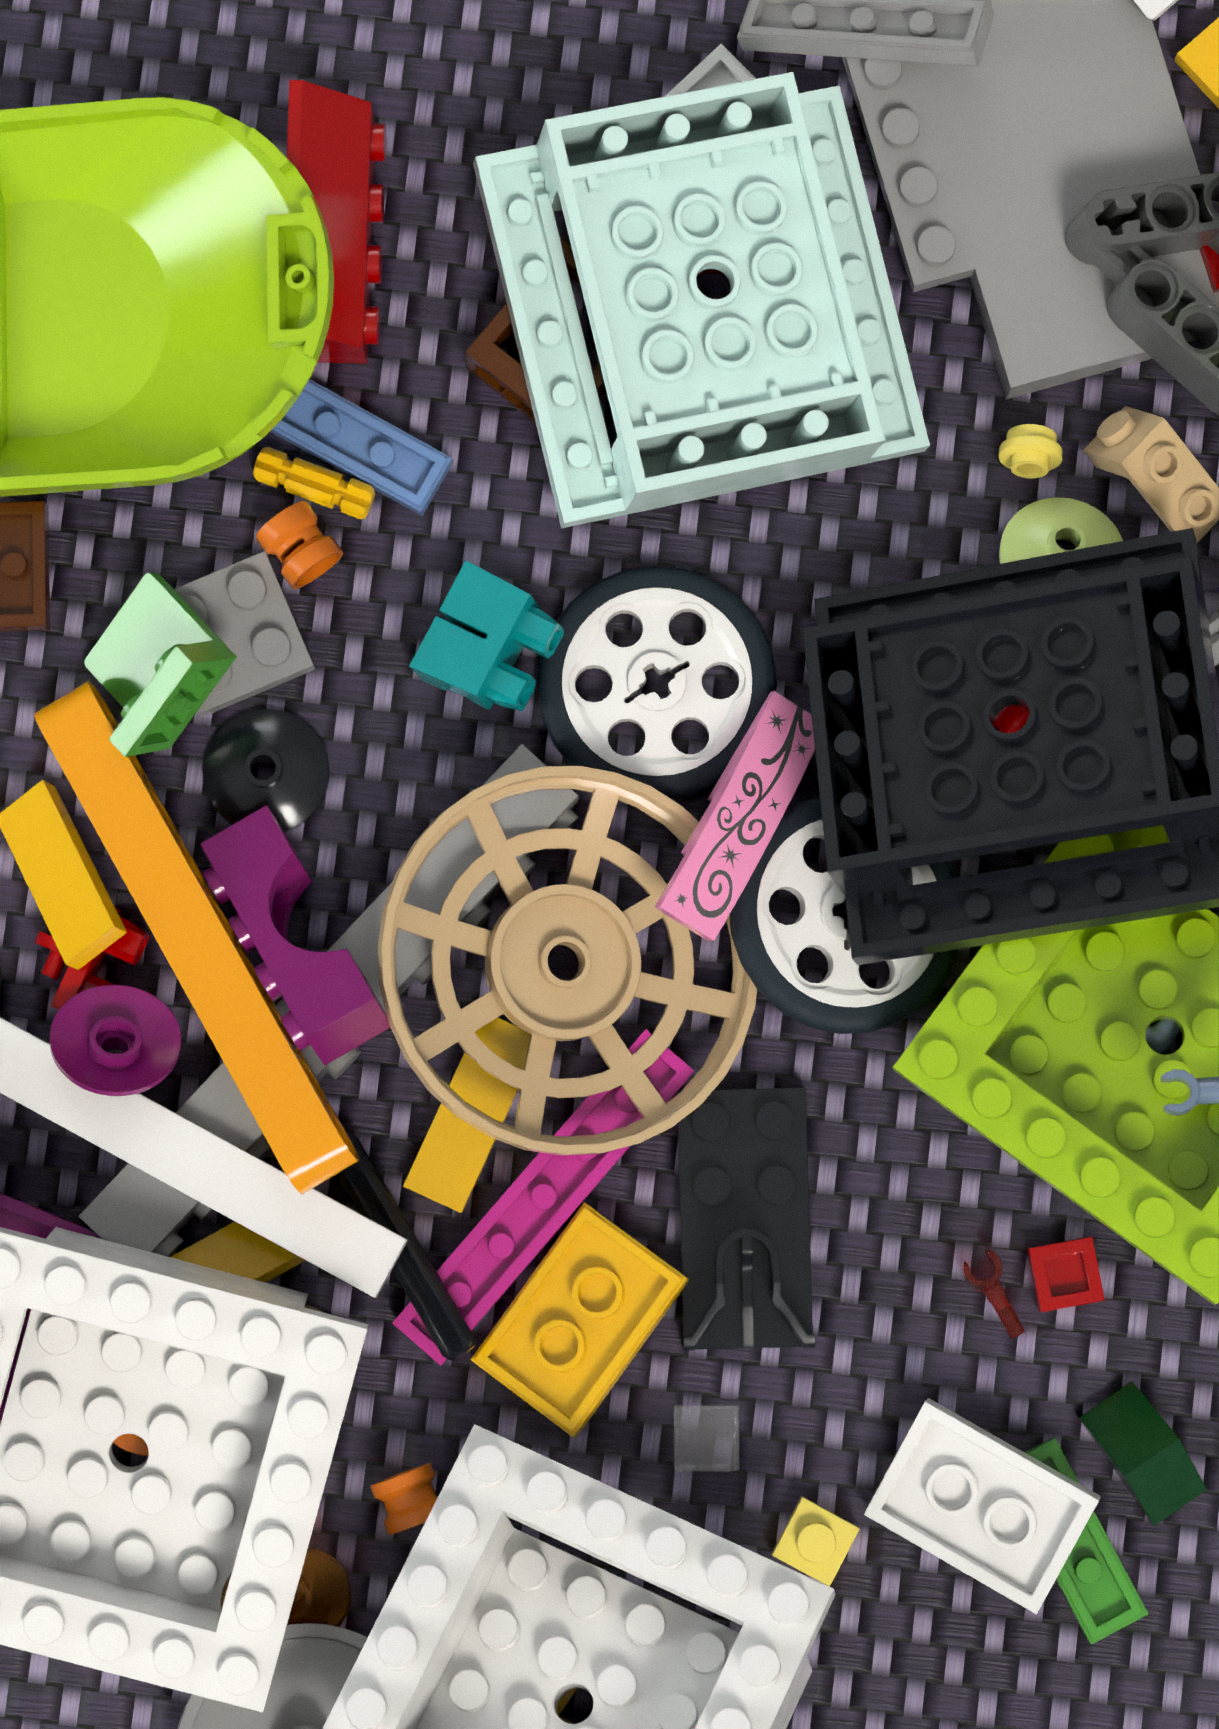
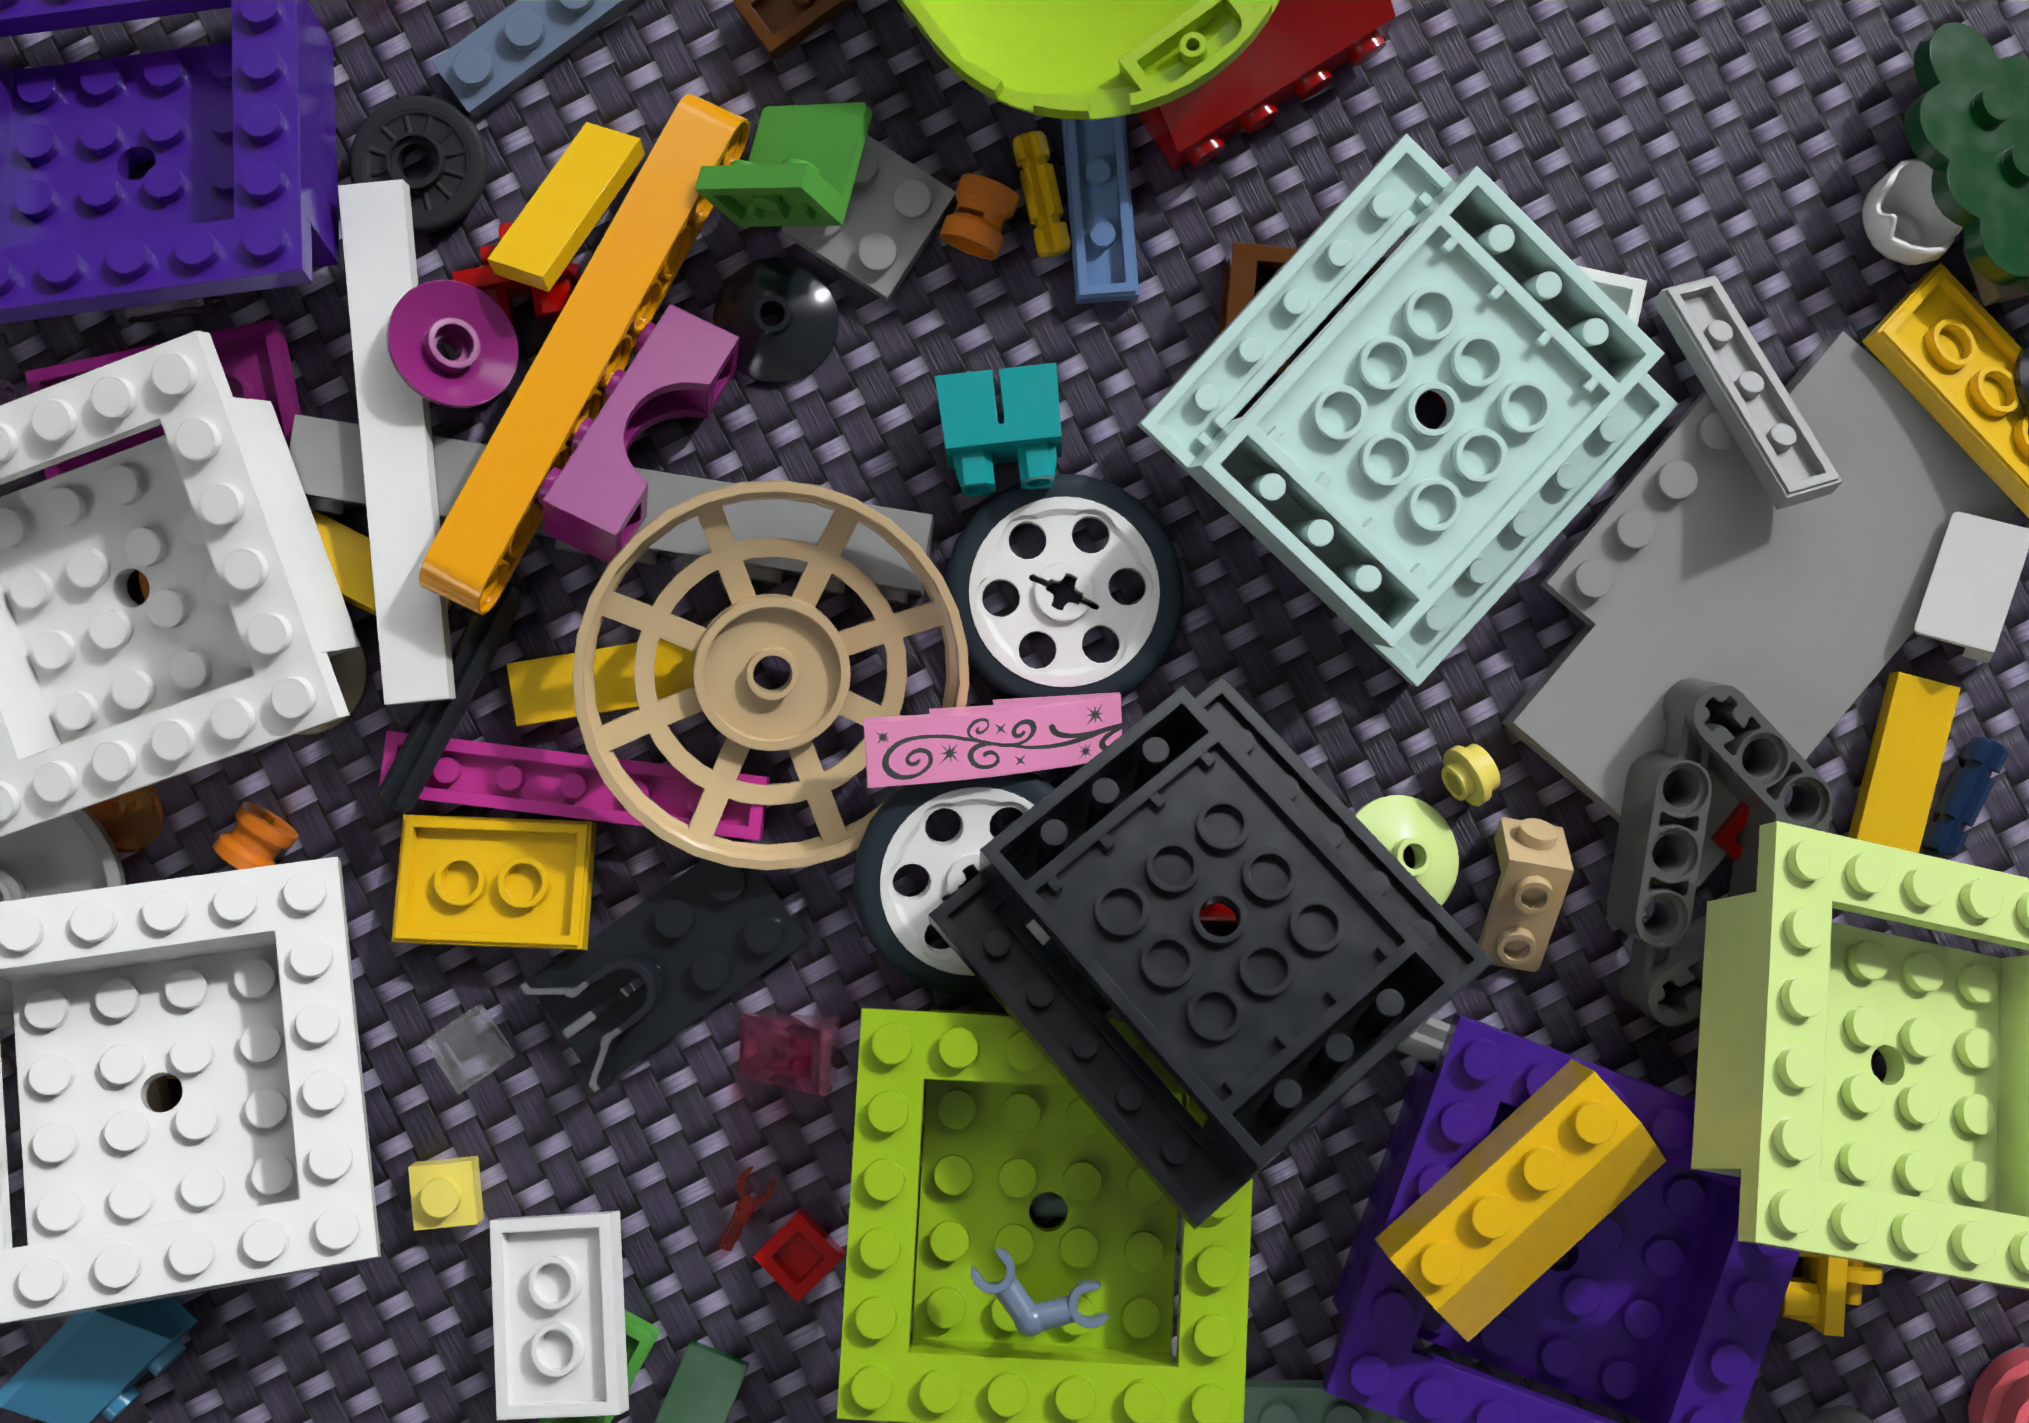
camera: 55 degrees right, 5 degrees up
none -> clear pink slope [738,1013,840,1096]

